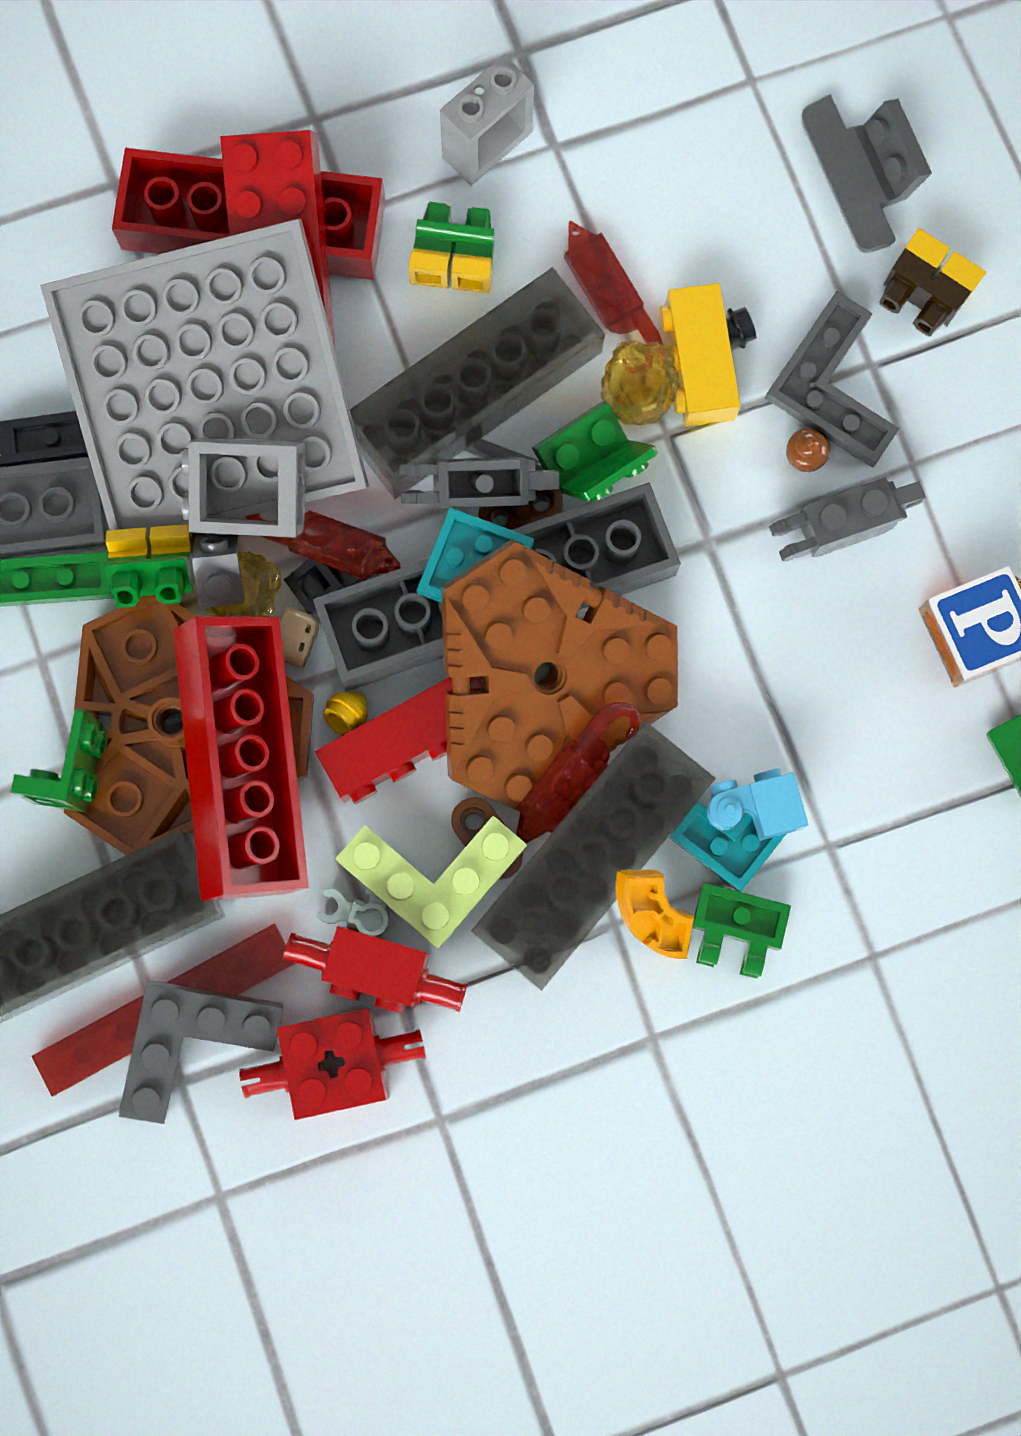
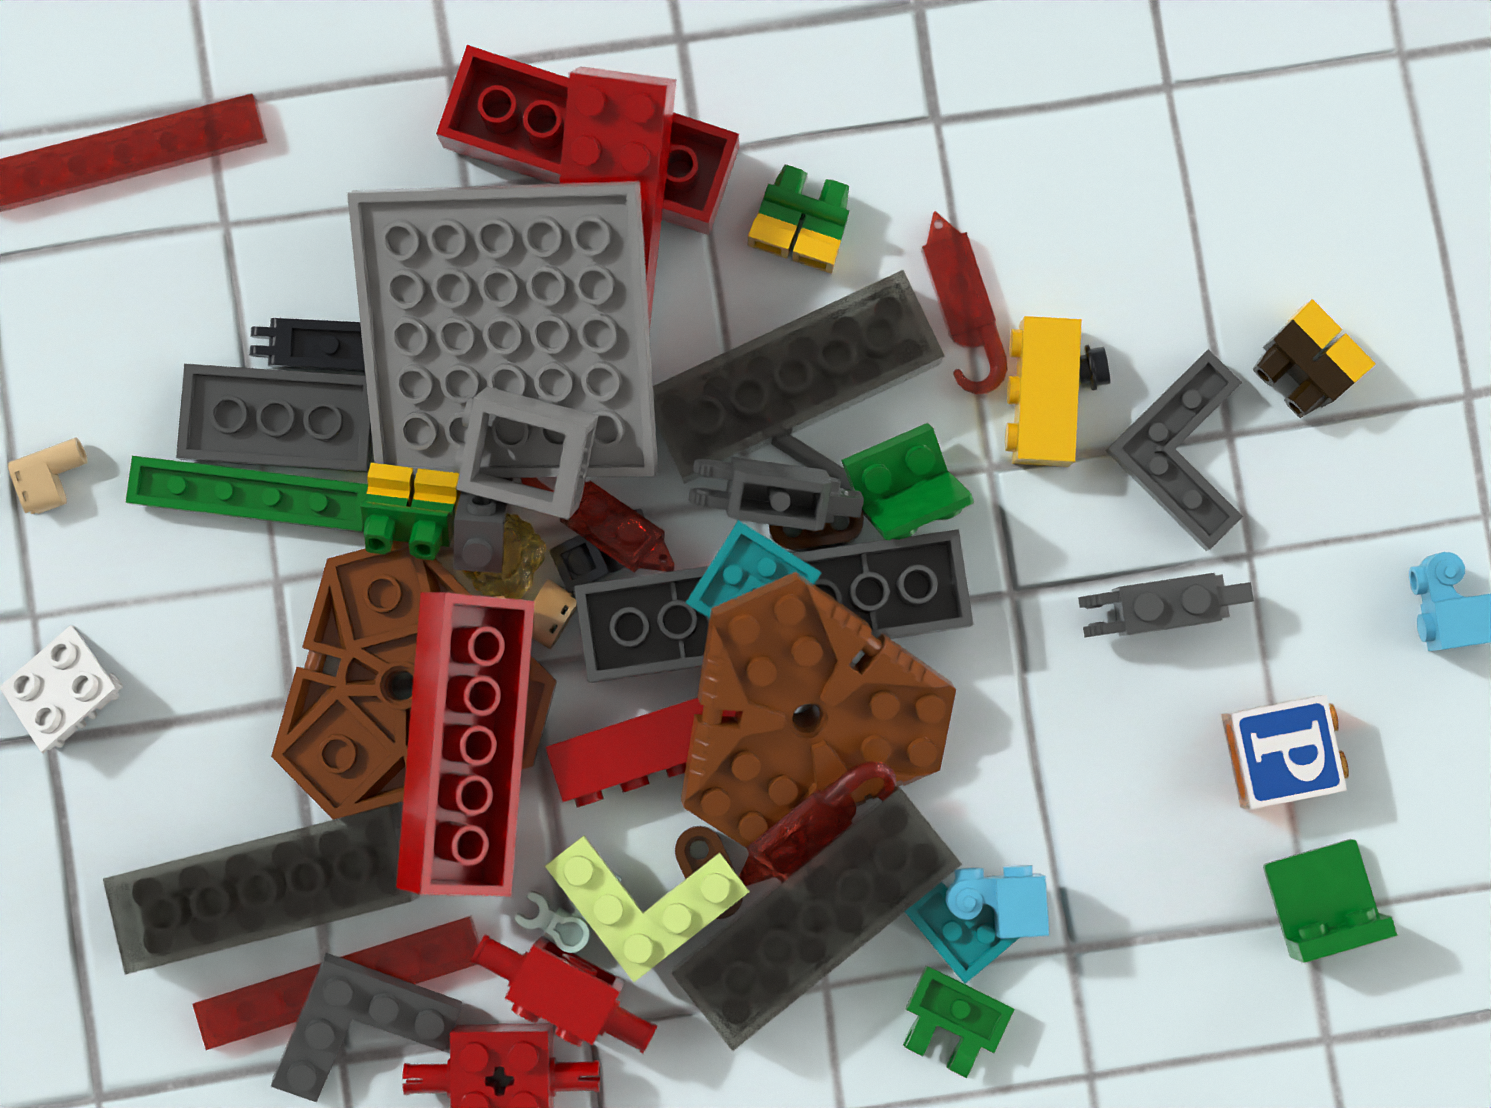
camera: 15 degrees right, 5 degrees up
green bracket [10,709,107,813] -> none
yellow plate [323,692,368,736] -> none
light grey window [440,54,534,186] -> none
clear yellow hair [601,340,679,426] -> none
light orange tile [616,869,694,959] -> none
dark orange plate [786,428,830,472] -> none
dark grey plate [801,94,932,253] -> none

